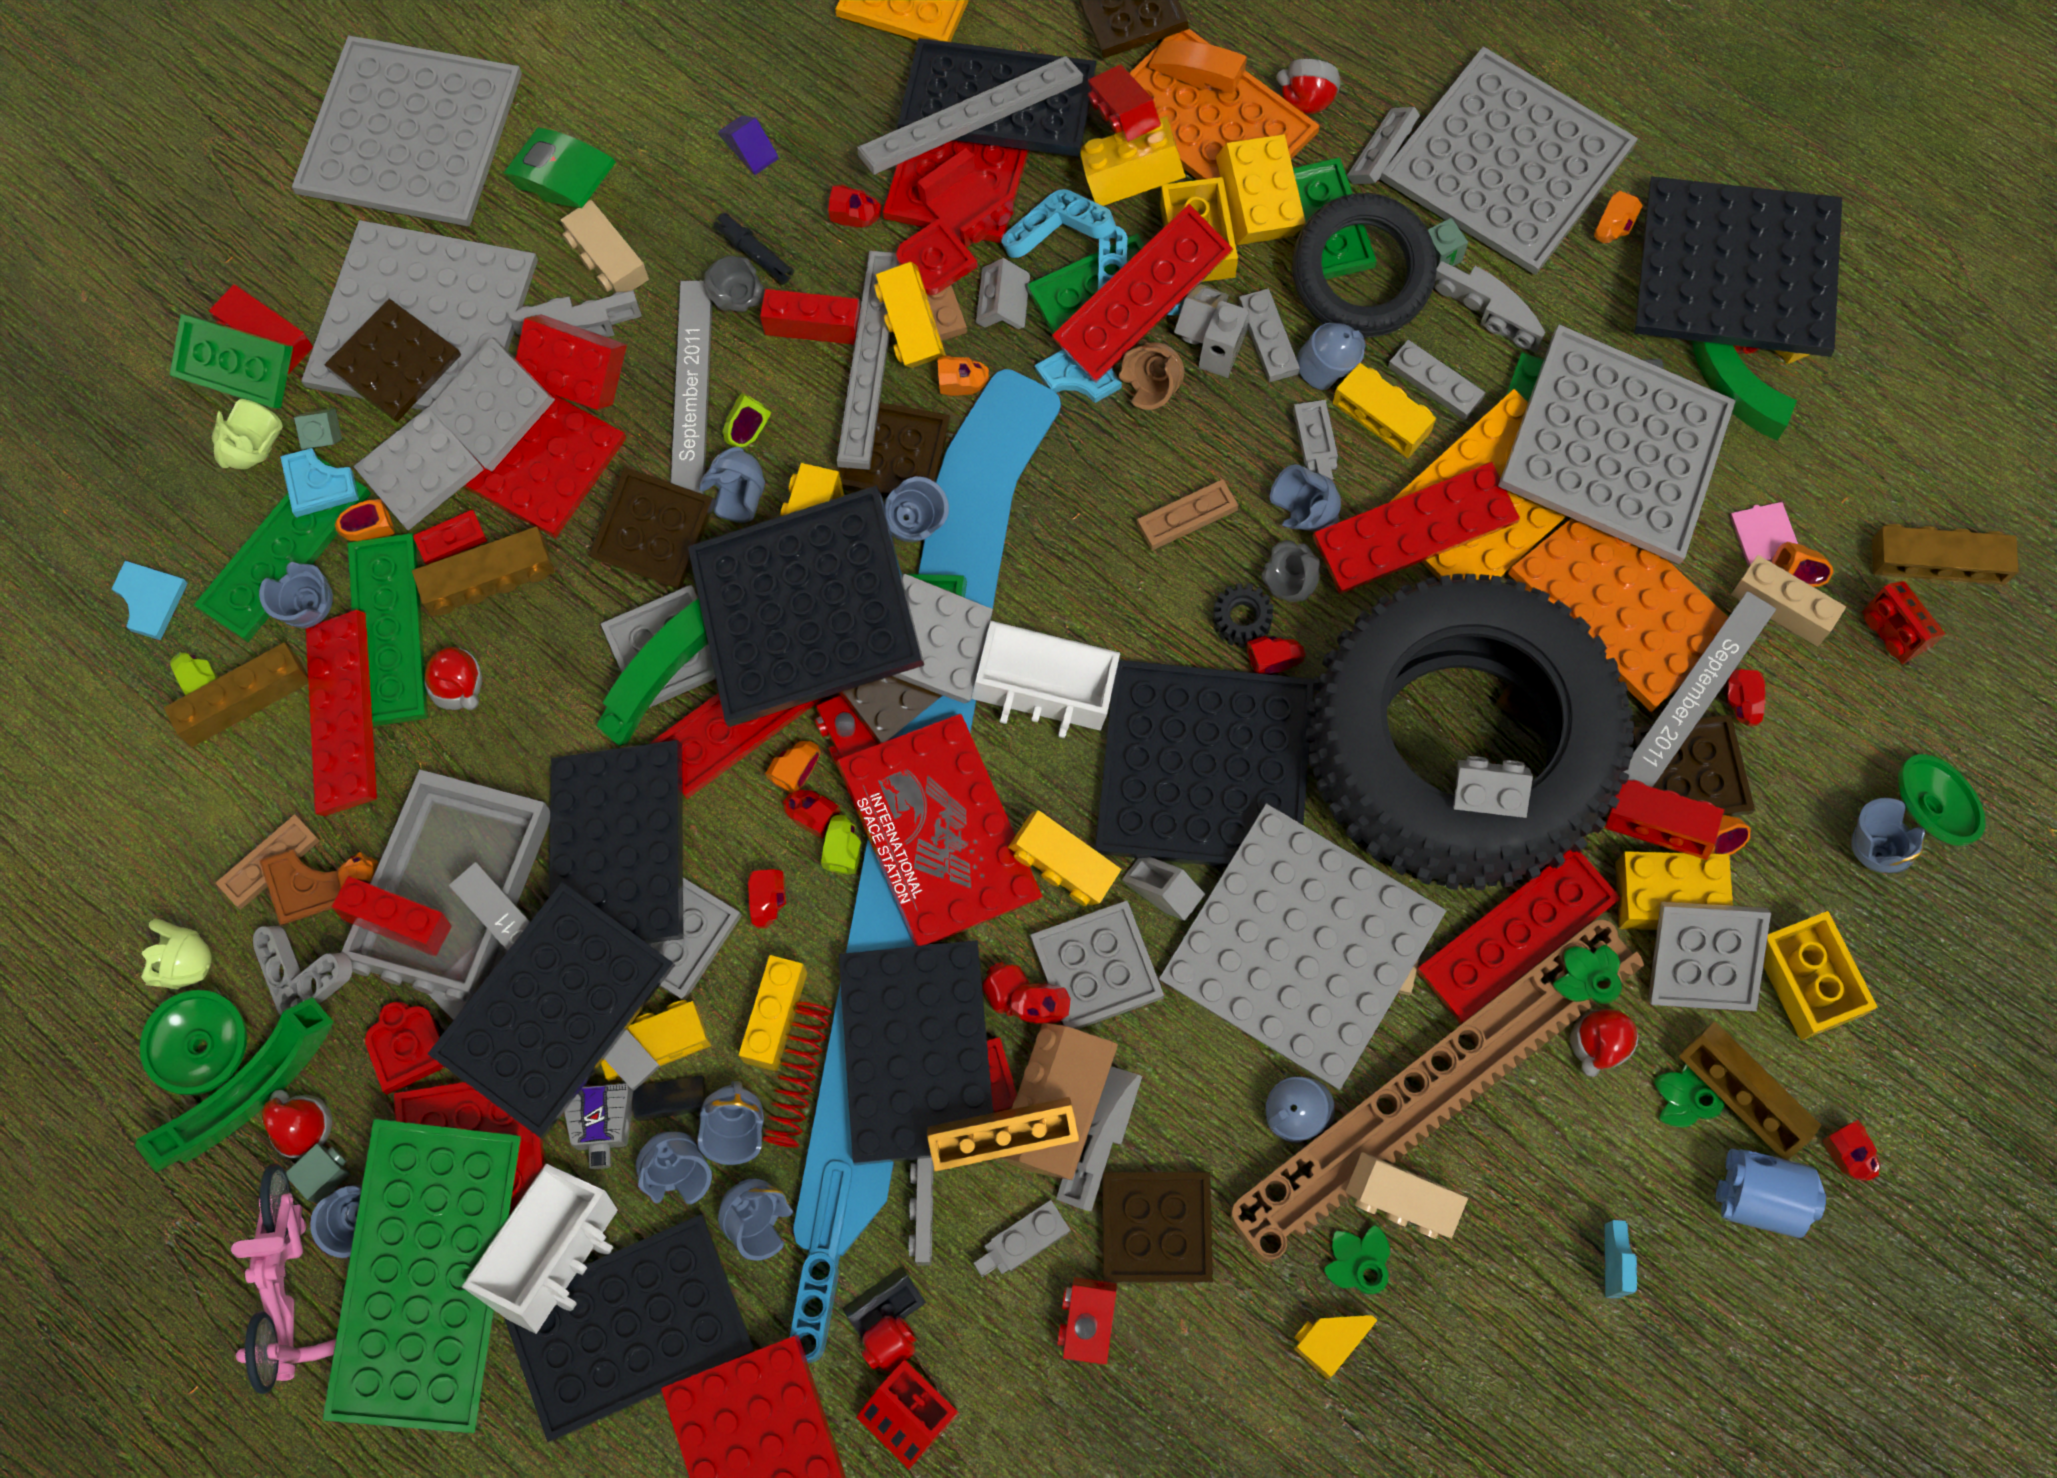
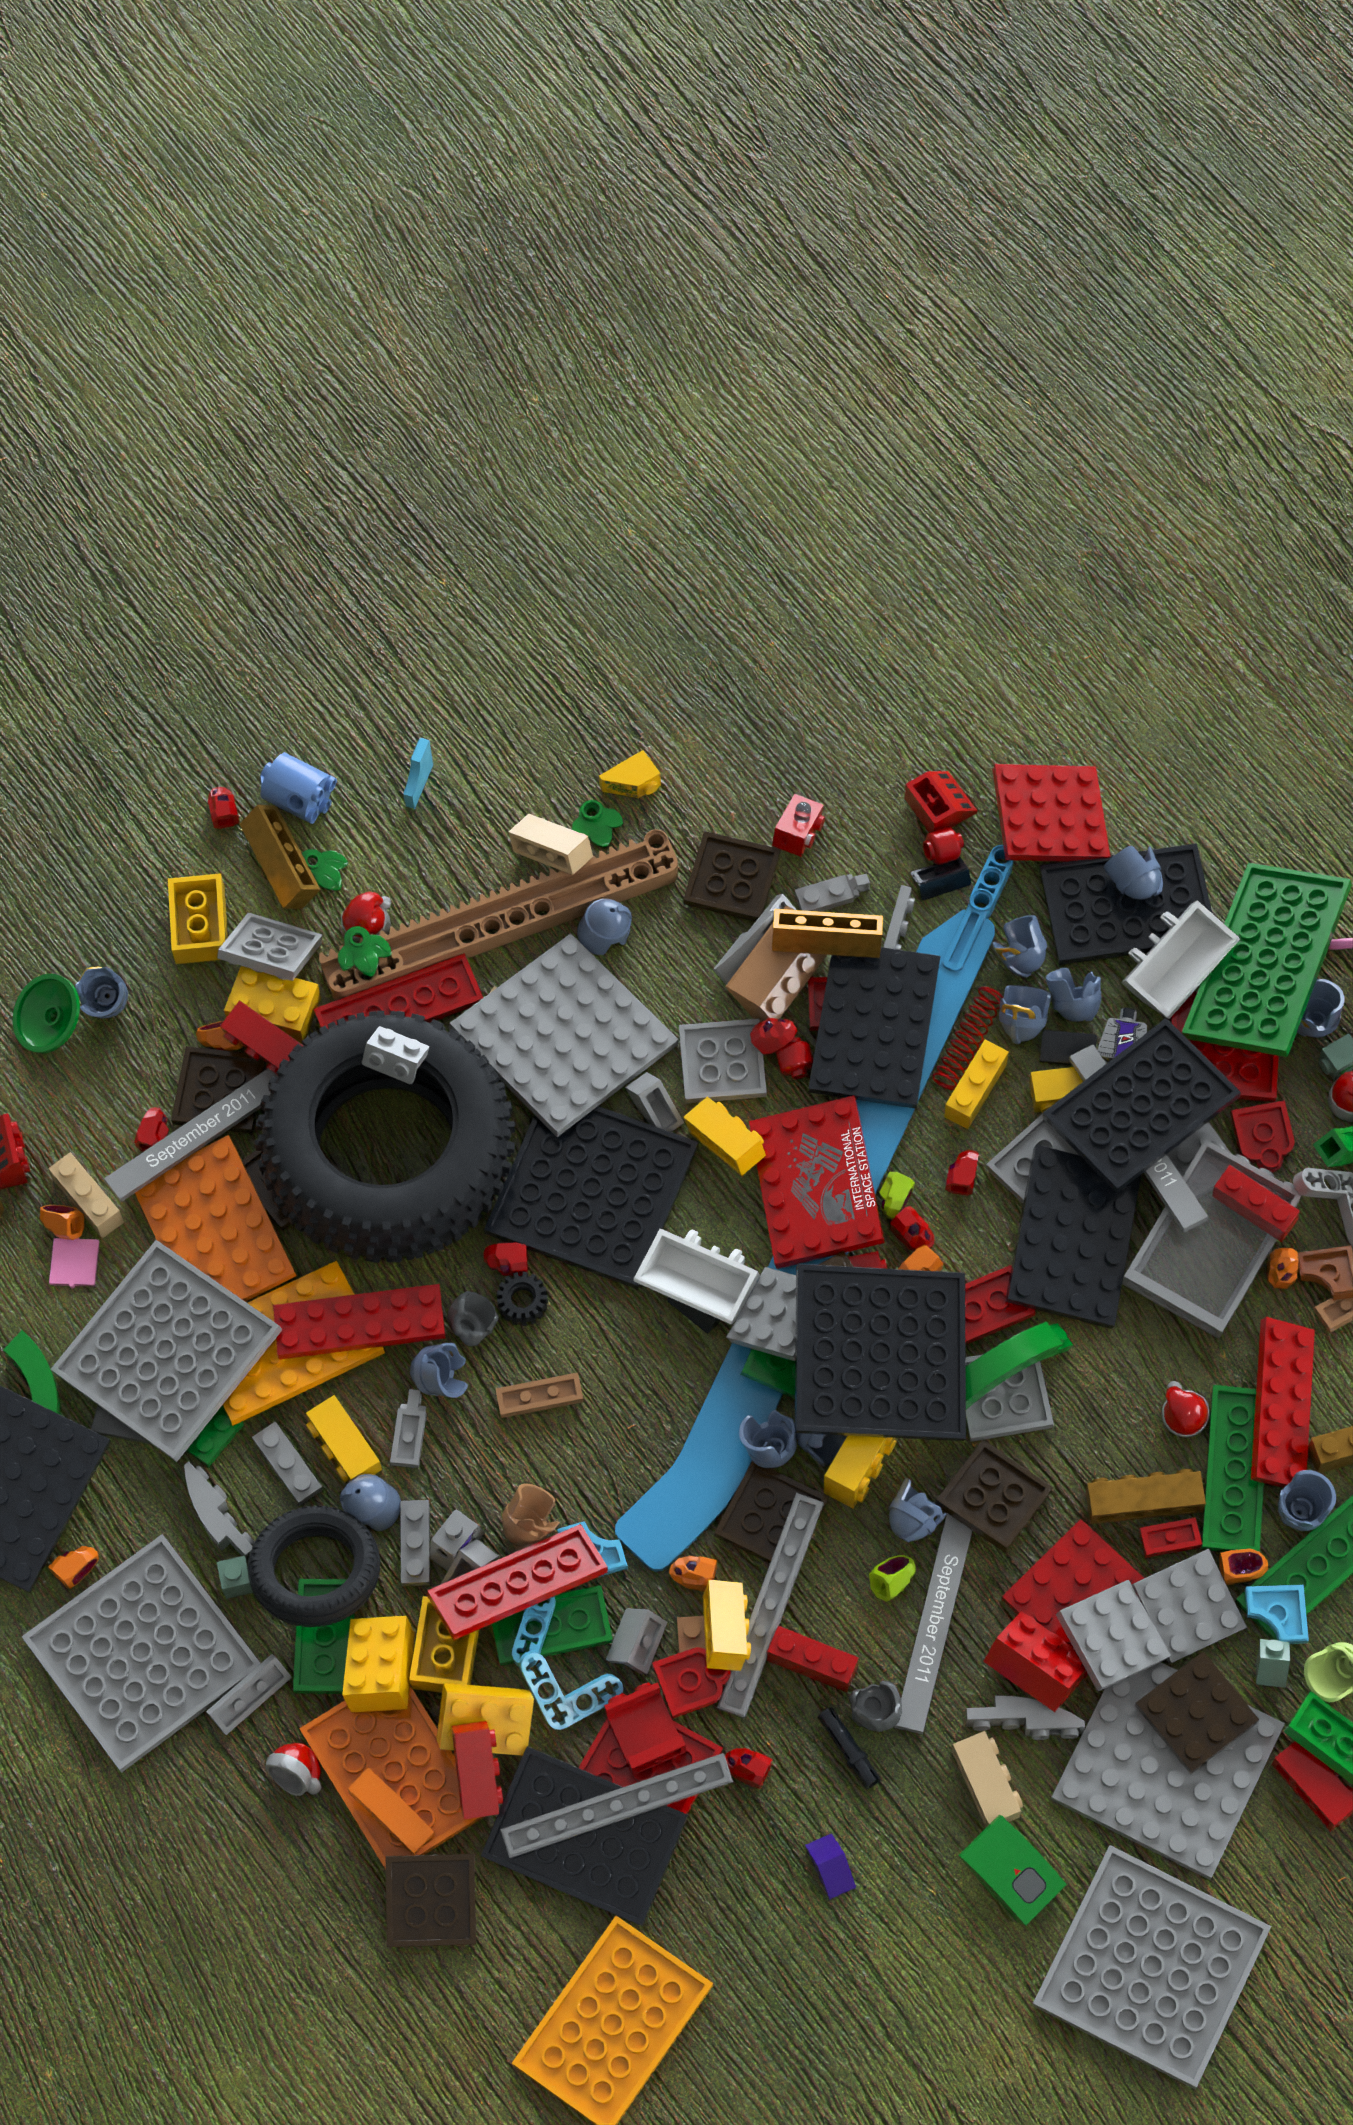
camera: 165 degrees left, 5 degrees down
none -> sand blue helmet [1103,846,1163,900]

